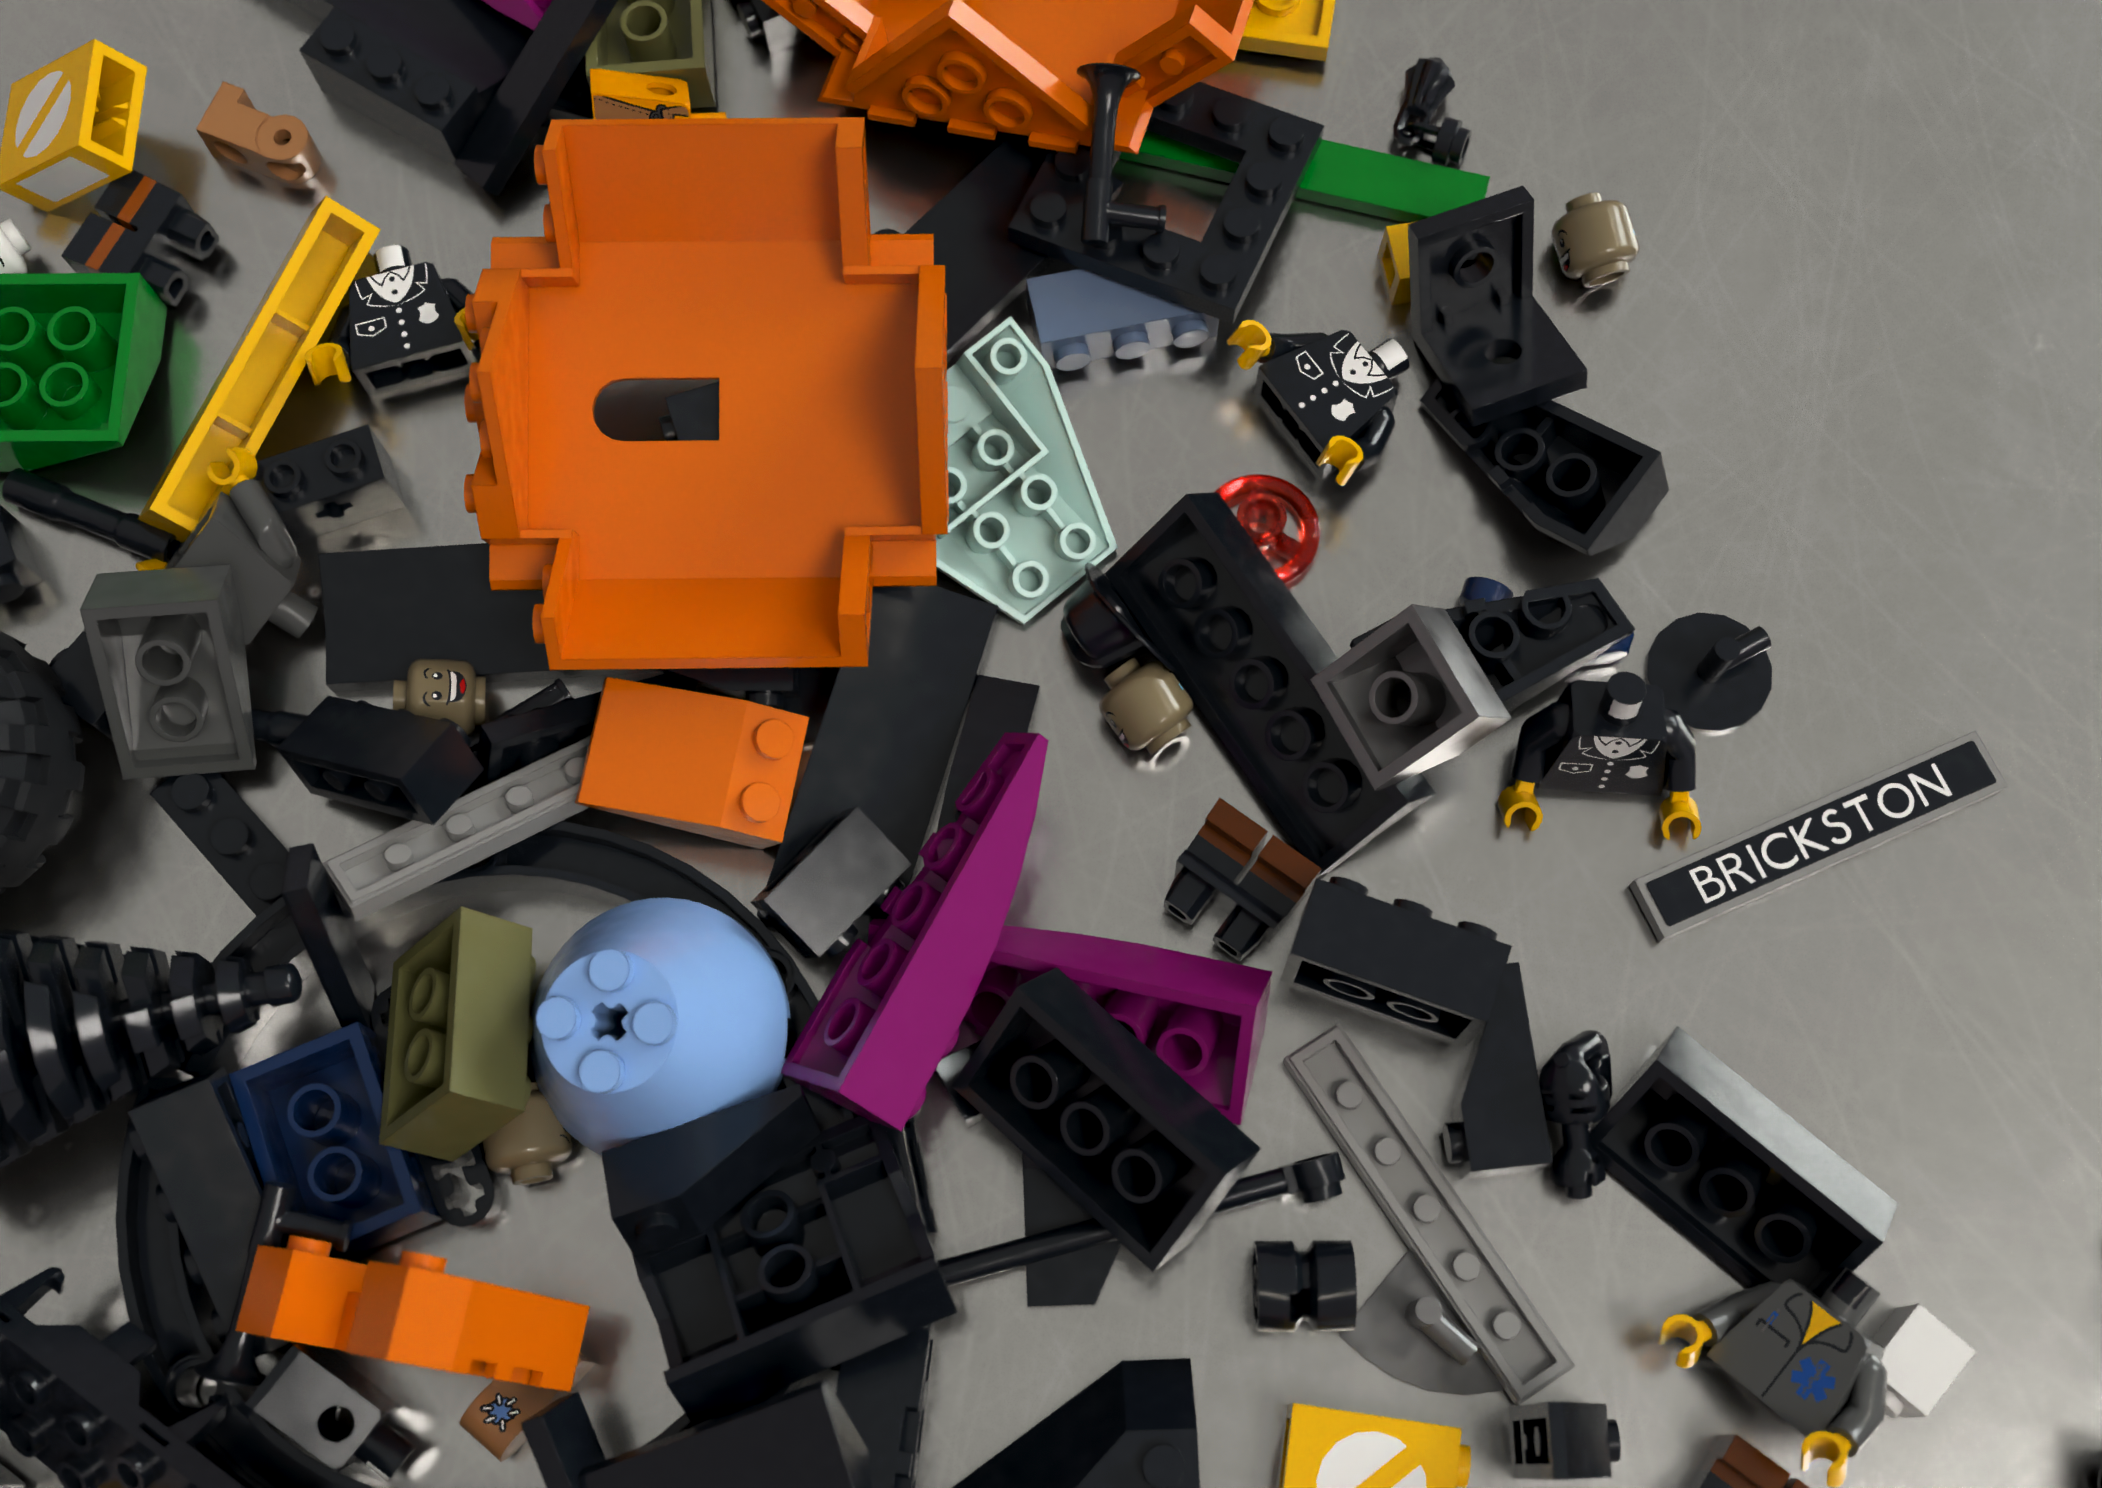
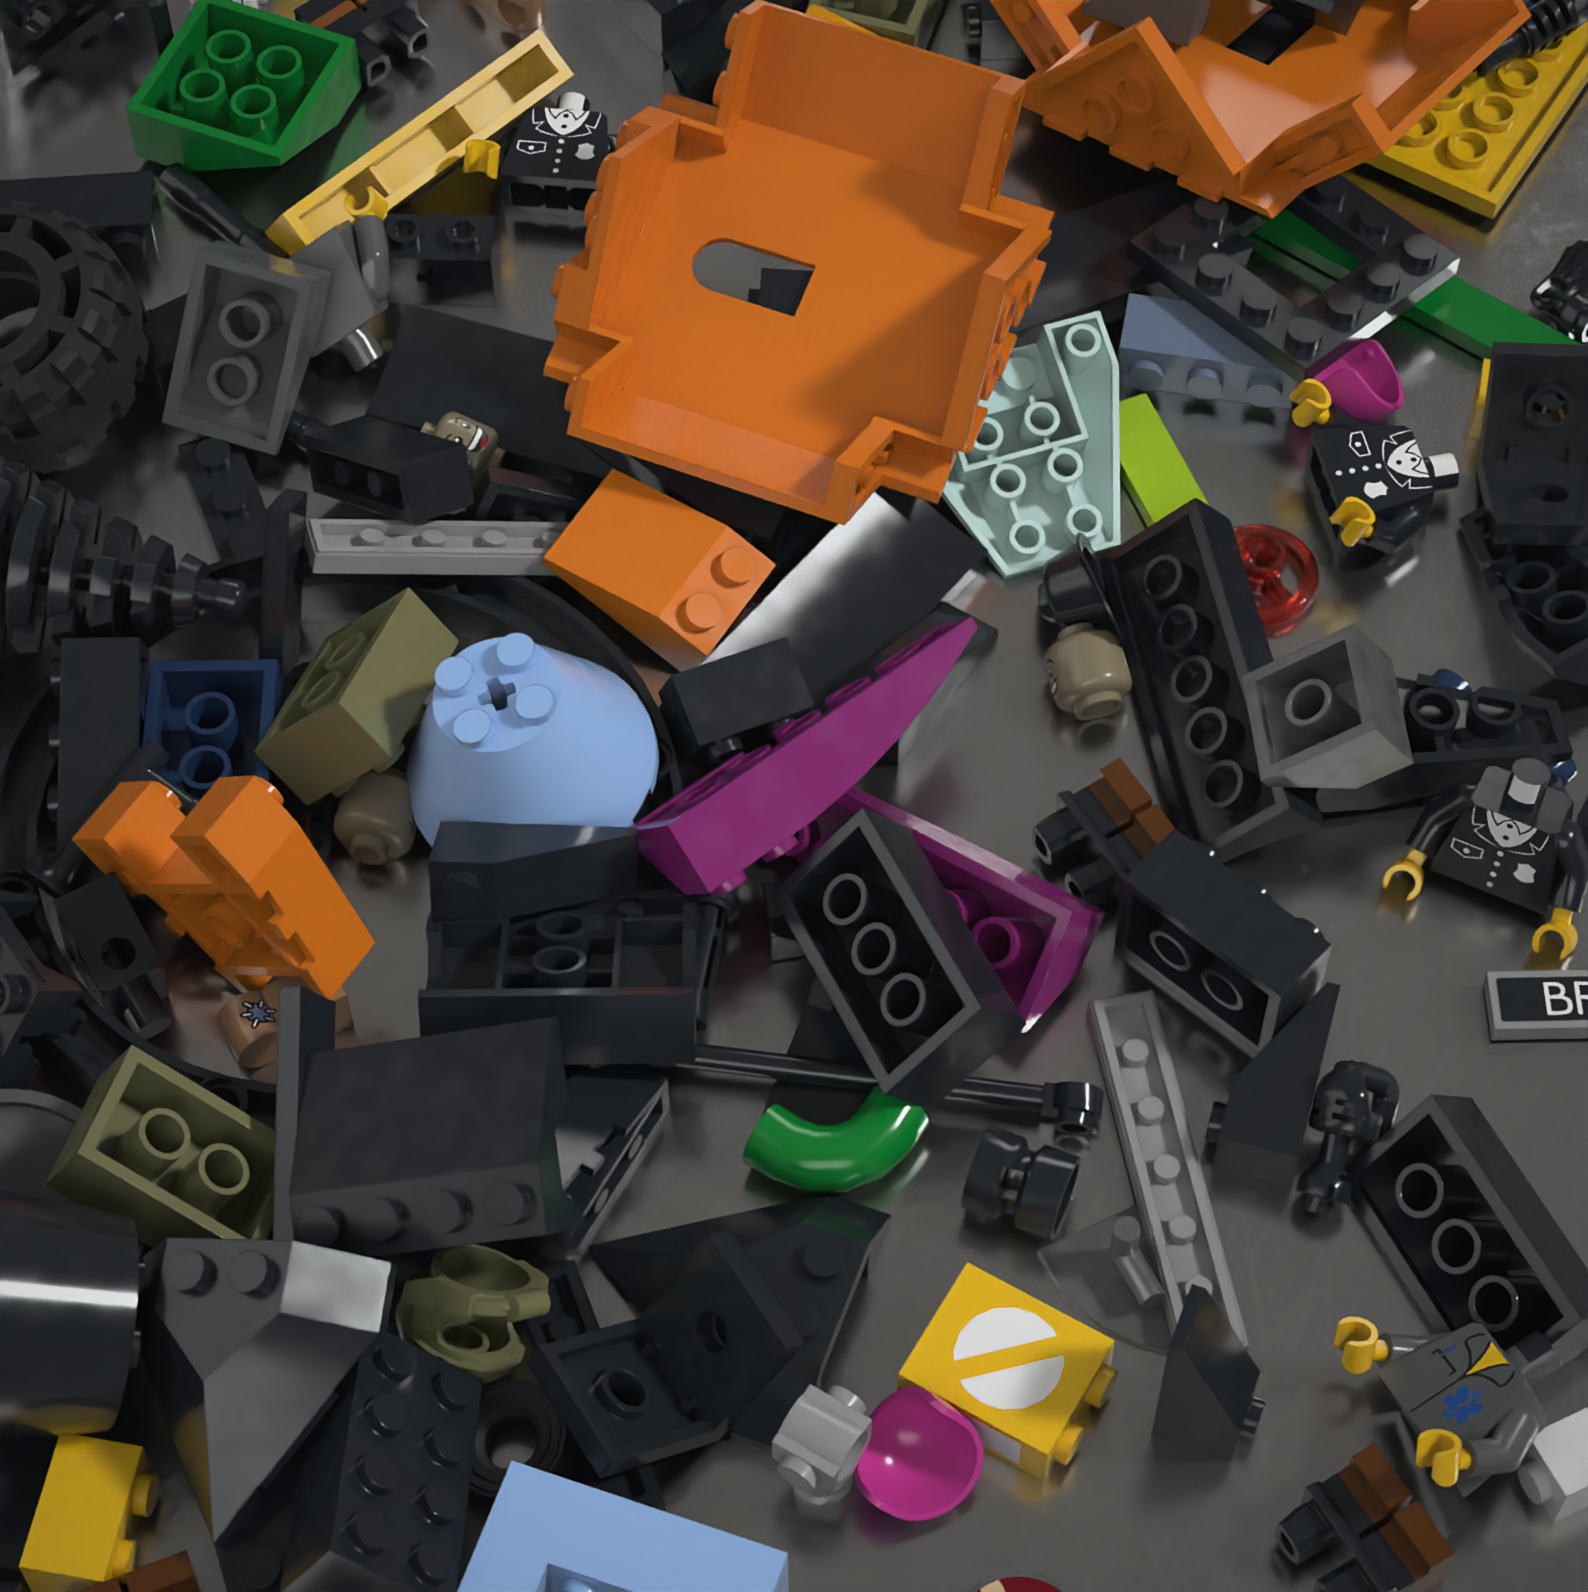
camera: 20 degrees right, 15 degrees down
black piece [1077,63,1167,246] -> none
none -> green cylinder [742,1085,929,1192]
none -> lime tile [1119,393,1209,527]
none -> dark pink helmet [1313,339,1404,423]

